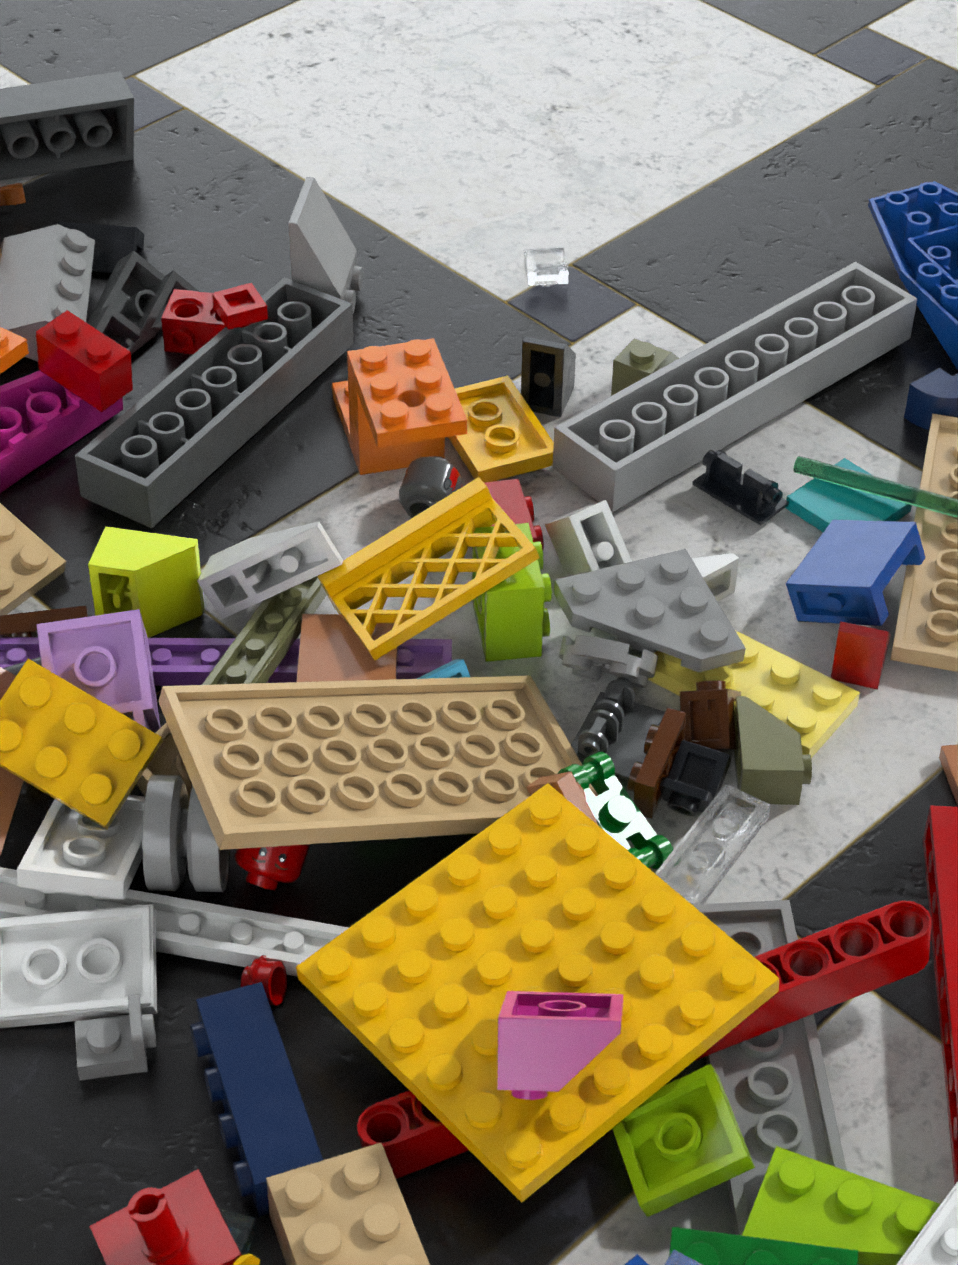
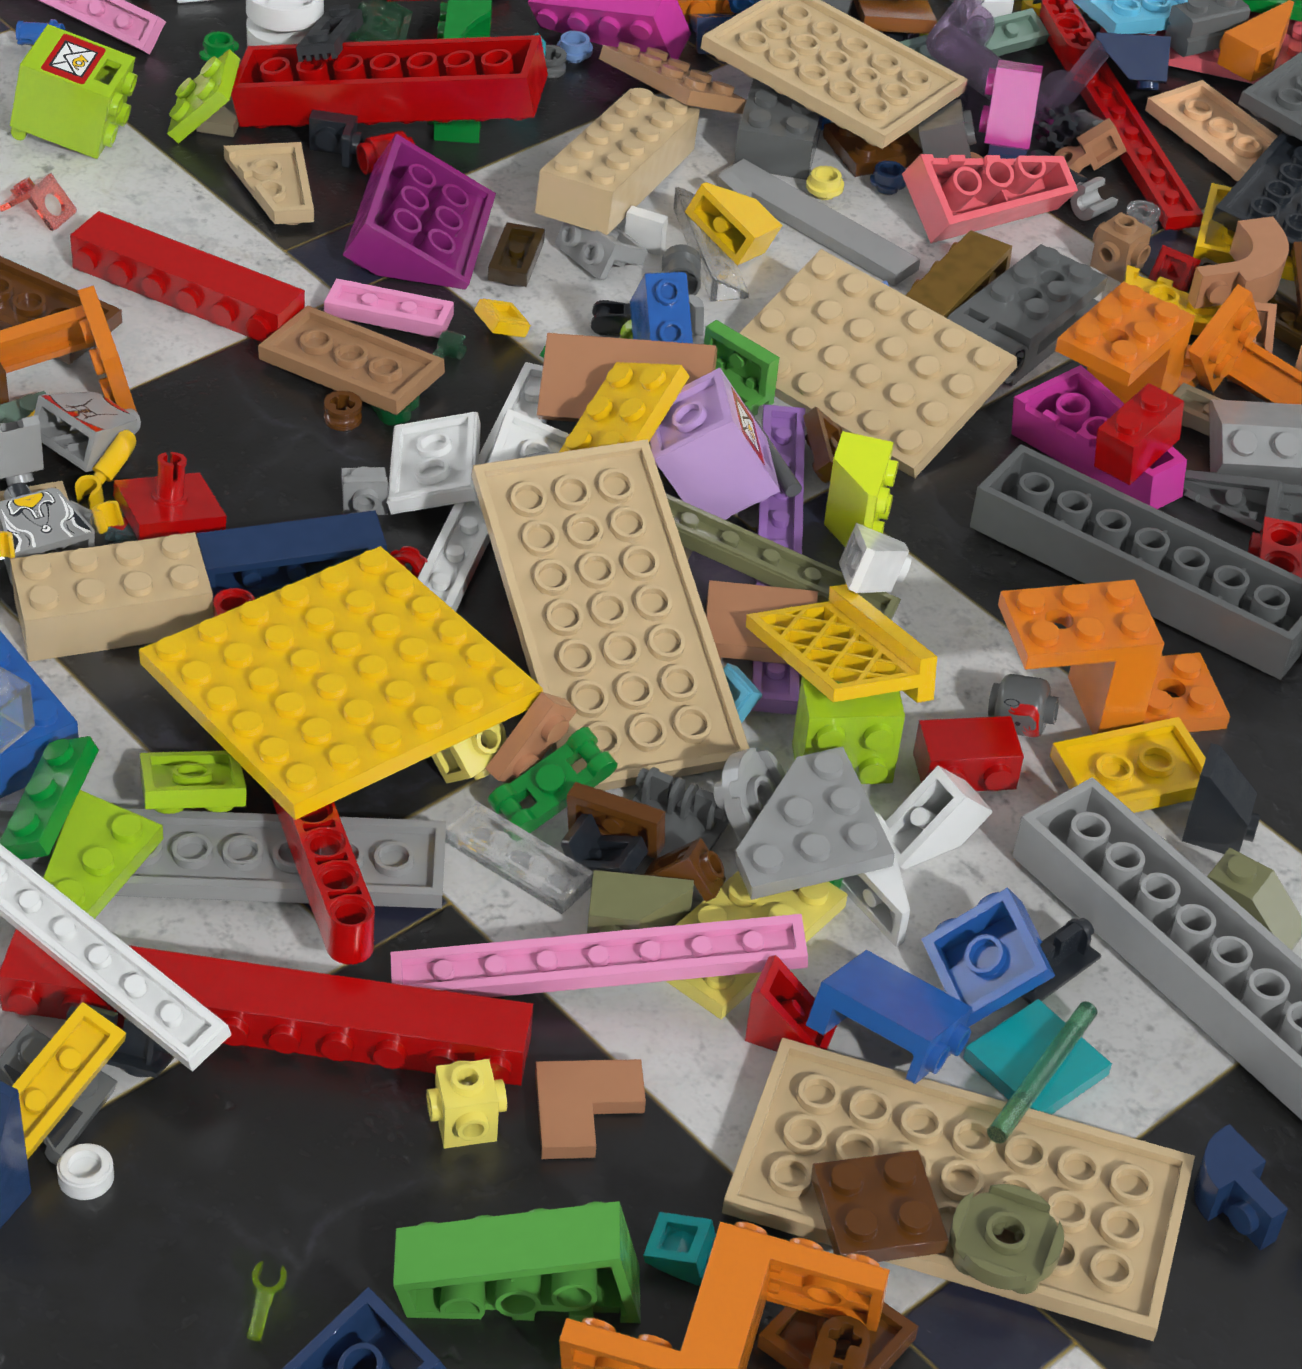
camera: 90 degrees right, 0 degrees up
red plate [212,283,268,330] -> none
dark pink slope [497,991,623,1100] -> none
none -> bright pink plate [390,914,808,997]
none -> plate [921,887,1055,1027]

